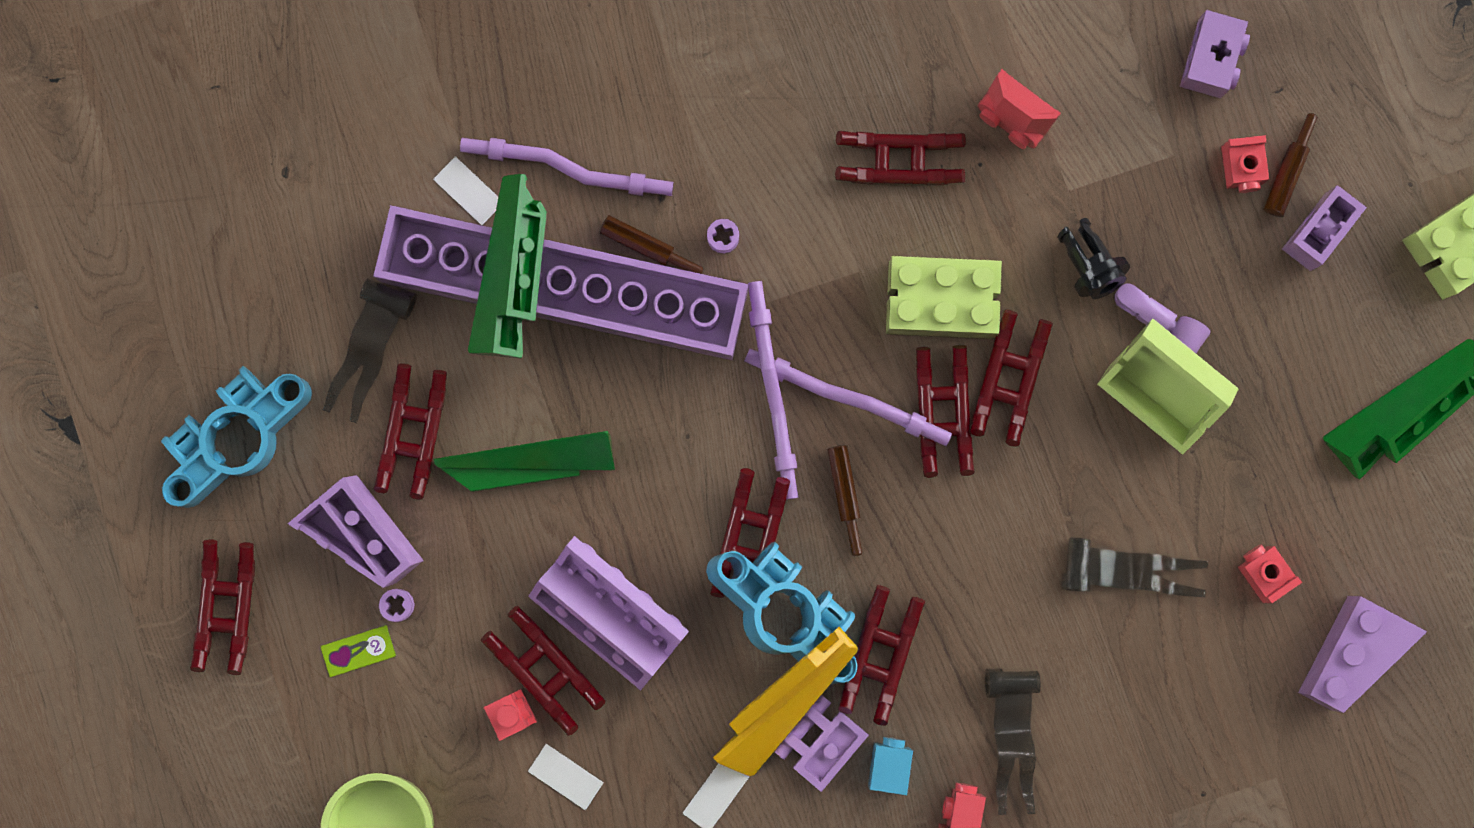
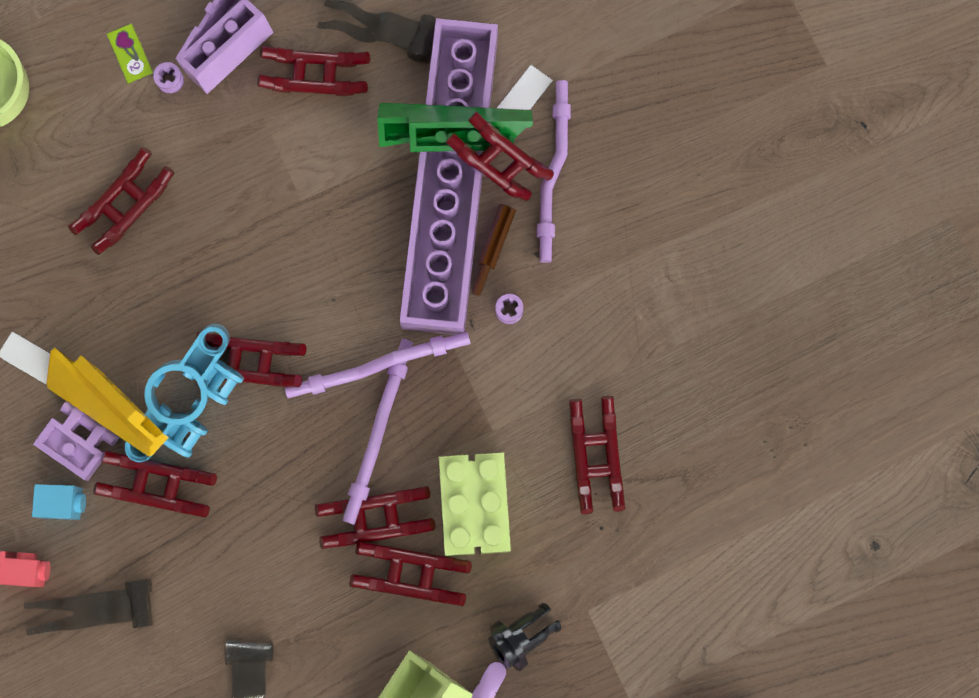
camera: 85 degrees right, 5 degrees down
green wedge [434,431,615,492] -> none
coral brick [484,689,538,741] -> none
lavender brick [528,536,689,691] -> none
white sticker [528,744,604,810] -> none
reddish brown axle [826,445,863,556] -> none
coral slope [978,69,1061,150] -> none
none -> dark red piece [446,111,554,201]

